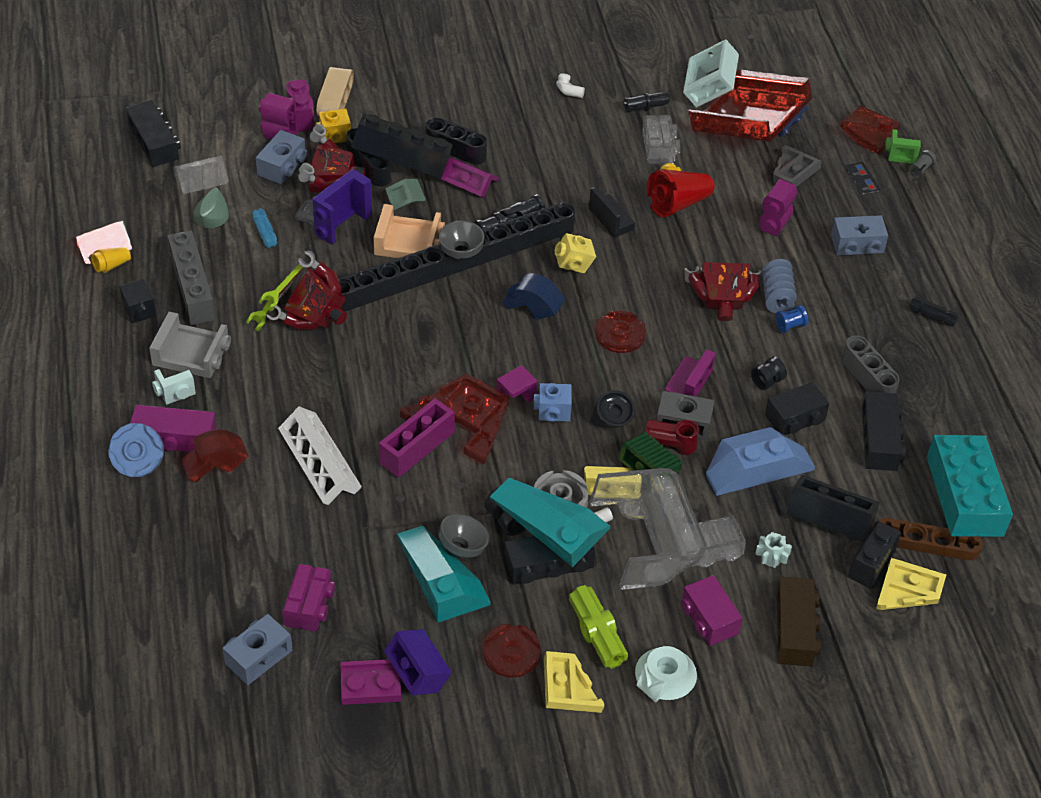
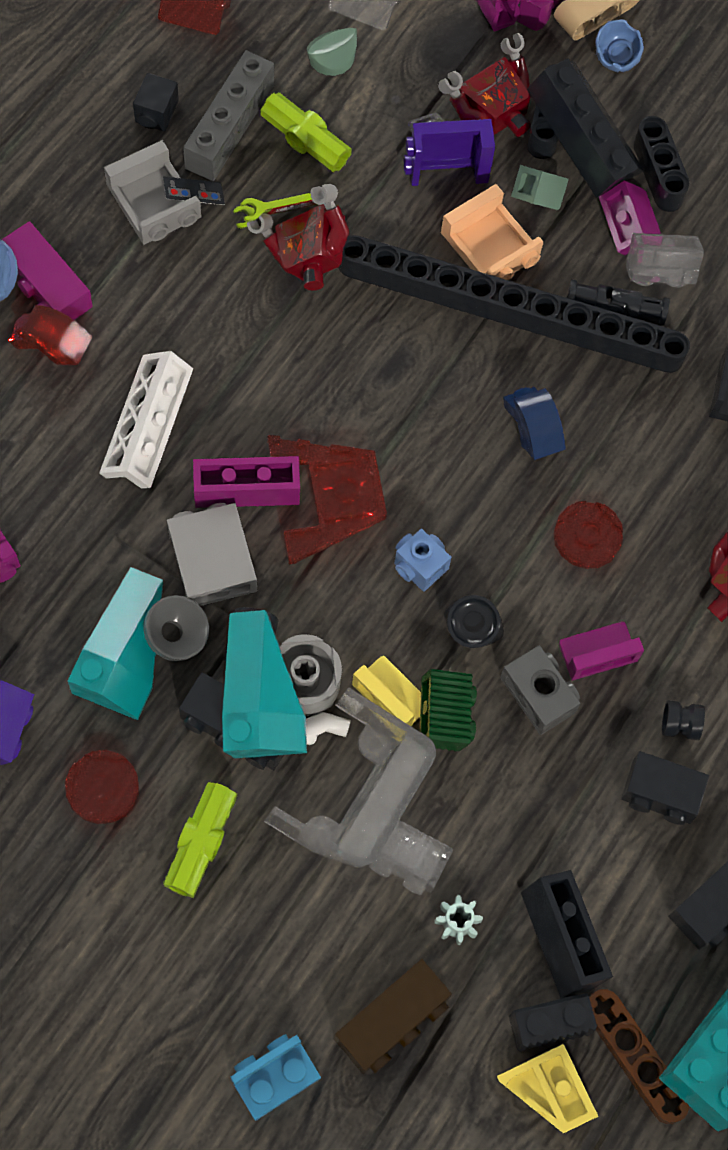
camera: 40 degrees right, 20 degrees up
yellow cone [91,246,131,273] -> none
light aqua bracket [152,369,196,405] -> none
dark azure axle [252,208,277,248] -> none
sand blue brick [256,130,307,184] -> none
yellow brick [316,109,351,144] -> none
dark grey piece [439,221,484,259] -> none
magenta panel [496,365,538,403] -> none
light yellow wing [544,651,604,713] -> none
light yellow brick [554,233,596,273] -> none
light aqua piece [635,646,697,703] -> none
dark red piece [646,420,699,455] -> none
magenta brick [681,575,743,646] -> none
medium blue wedge [706,427,815,496] -> none
none -> black sticker [163,176,225,205]
none -> light grey panel [167,503,257,606]
none -> dark azure bracket [230,1034,321,1121]
none -> lime piece [261,93,352,172]
none -> medium blue hair [595,19,644,72]
none -> clear brick [626,233,704,288]

